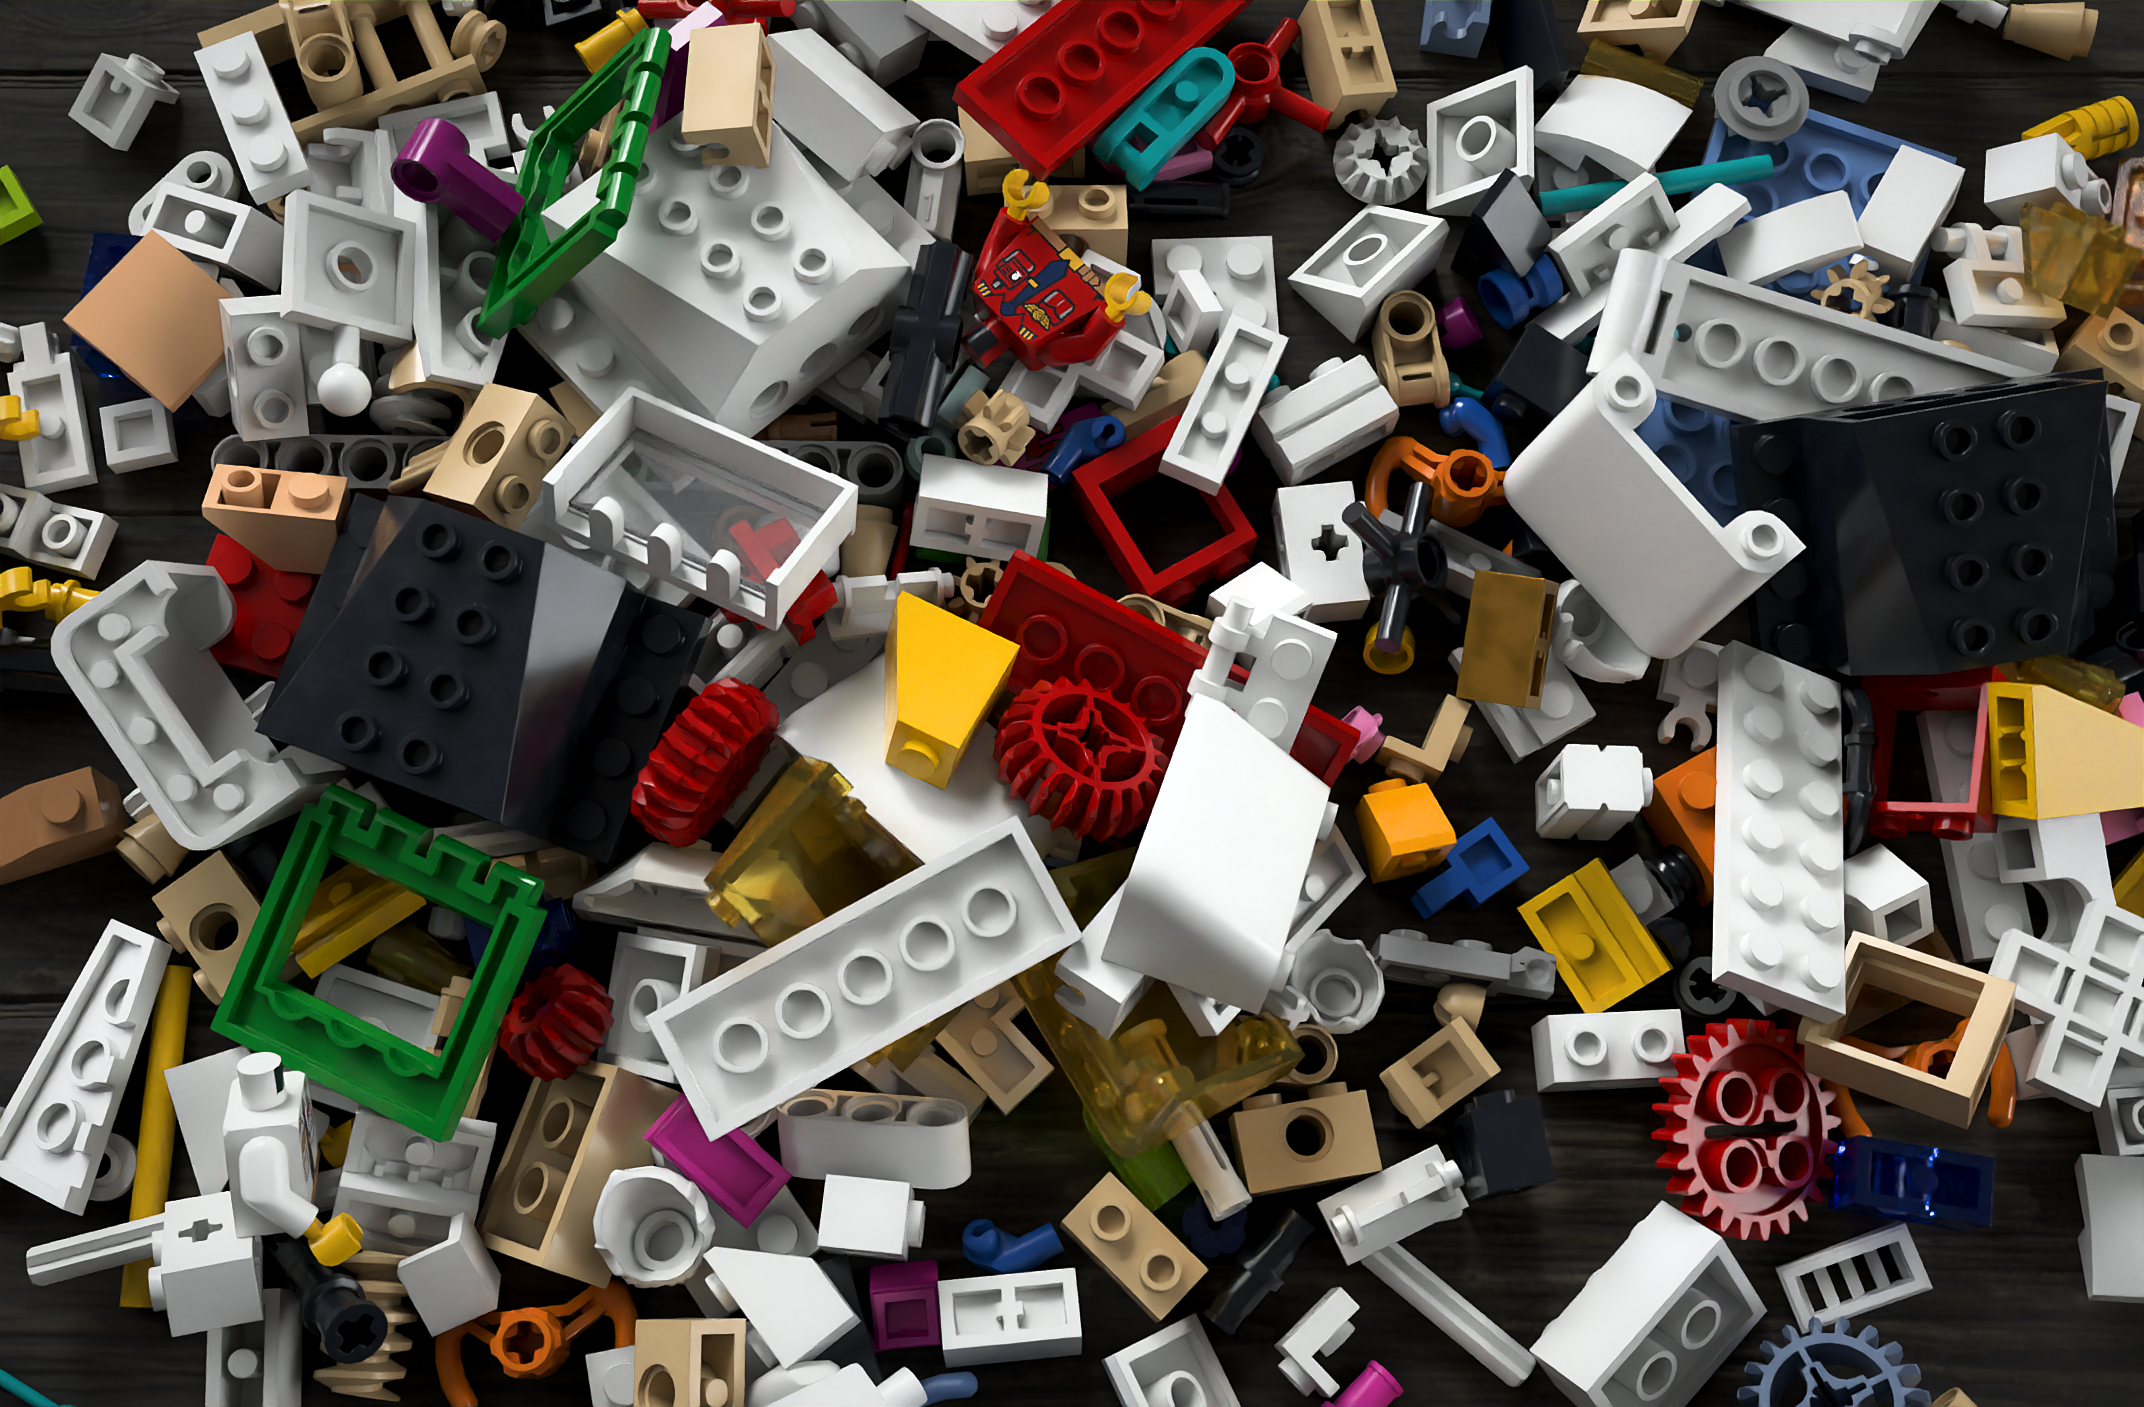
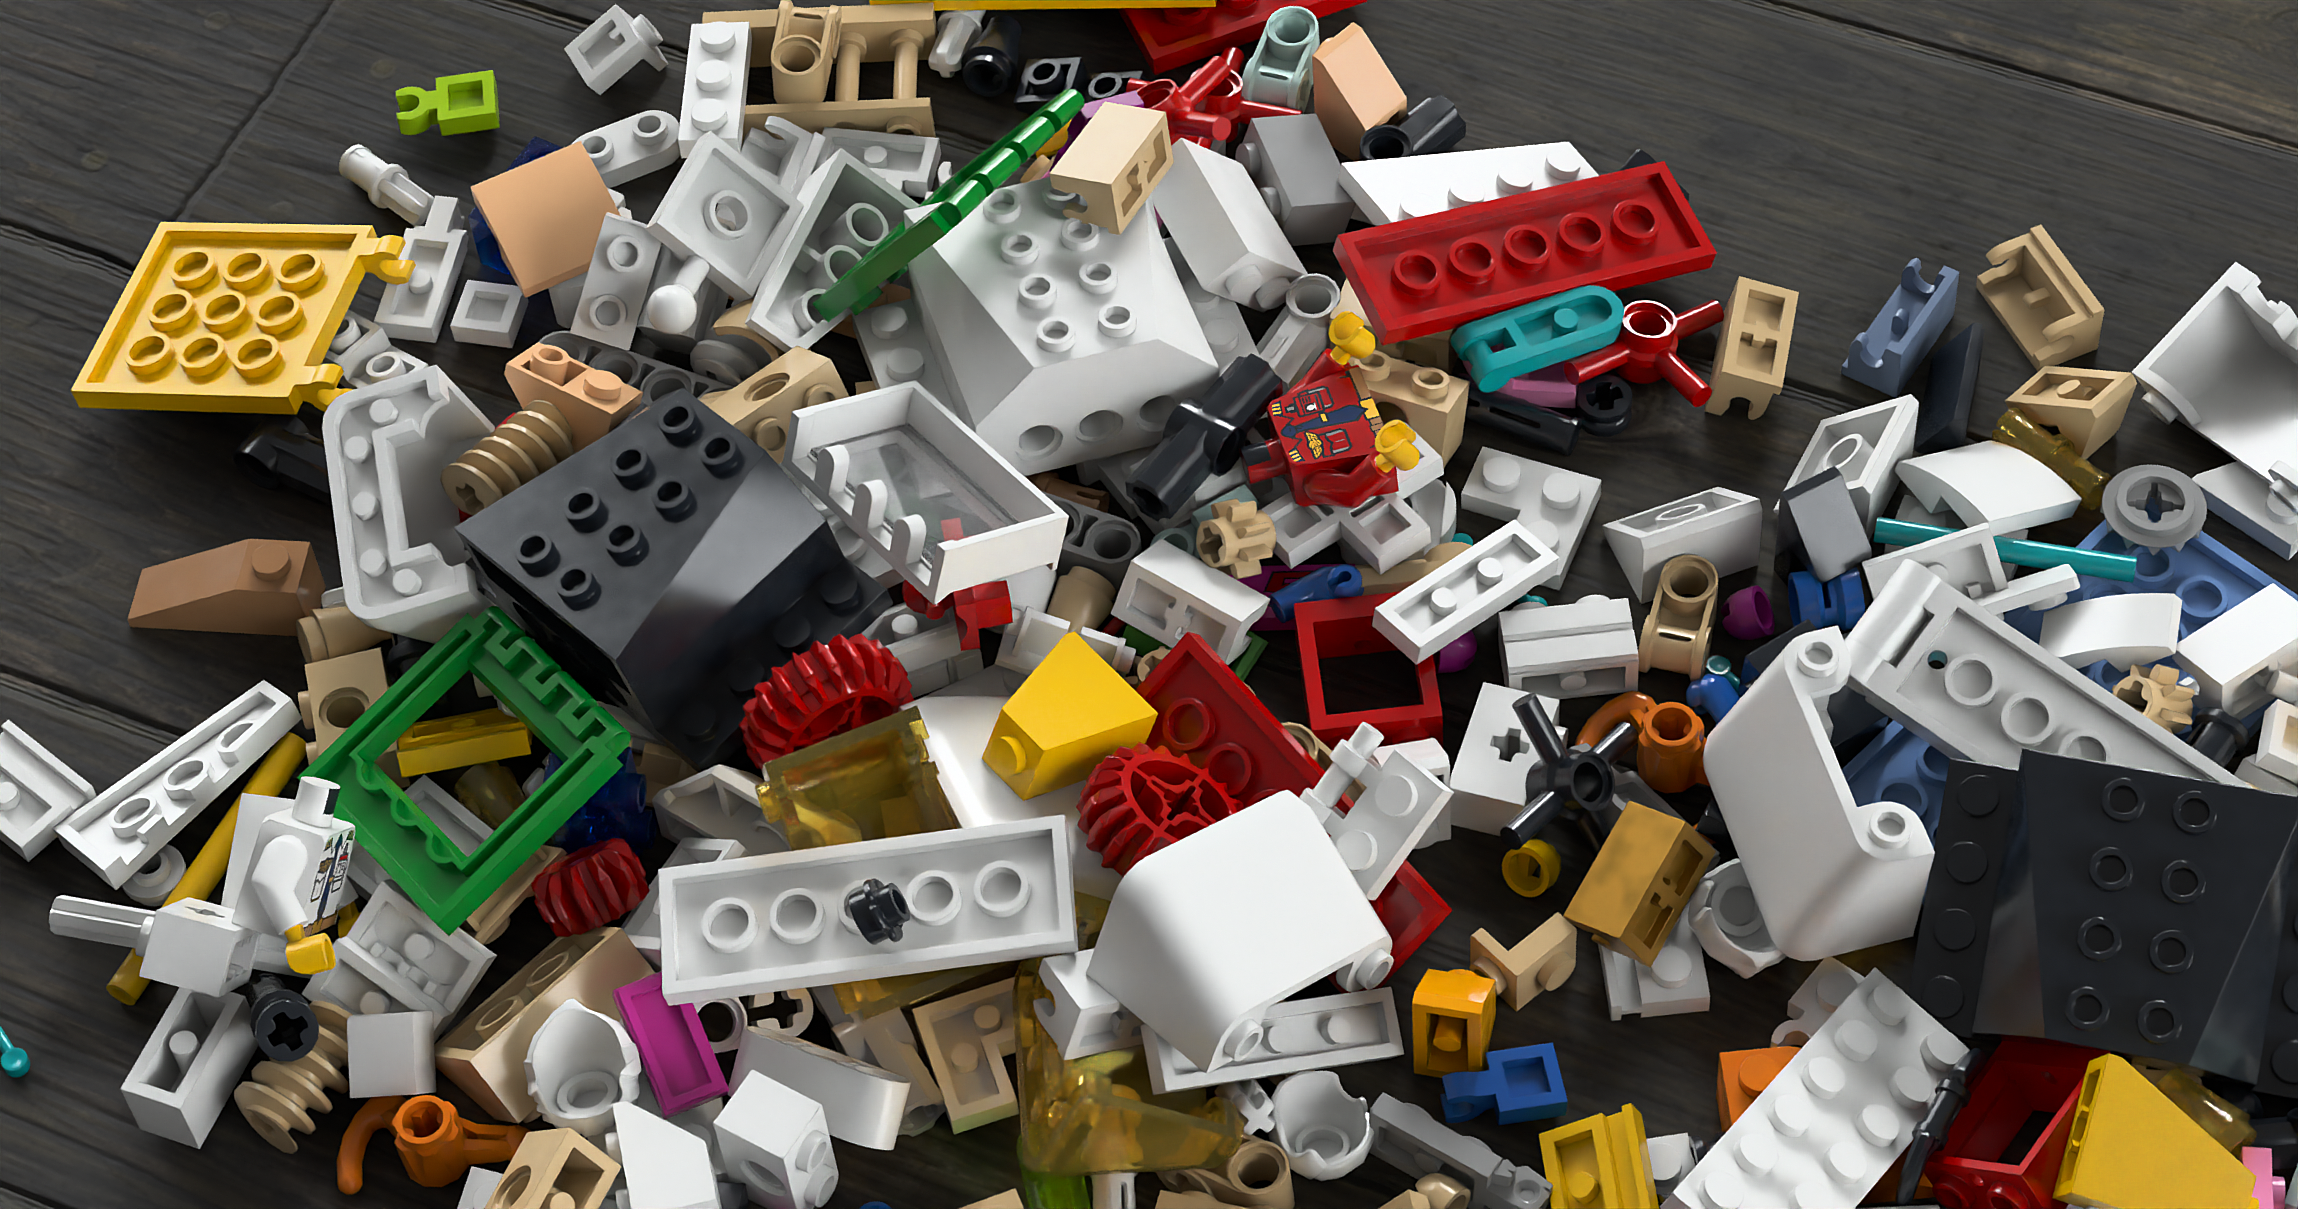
camera: 35 degrees right, 20 degrees down
white slope [139,180,284,292] -> none
magenta piece [390,118,526,242] -> none
tan bush [450,10,507,72] -> none
white plate [1161,269,1224,355] -> none
white gear [1333,114,1429,205] -> none
bright pink plate [1341,706,1385,764] -> none
white brick [1535,744,1653,841] -> none
none -> tan piece [440,400,575,516]
none -> black plate [849,878,910,945]

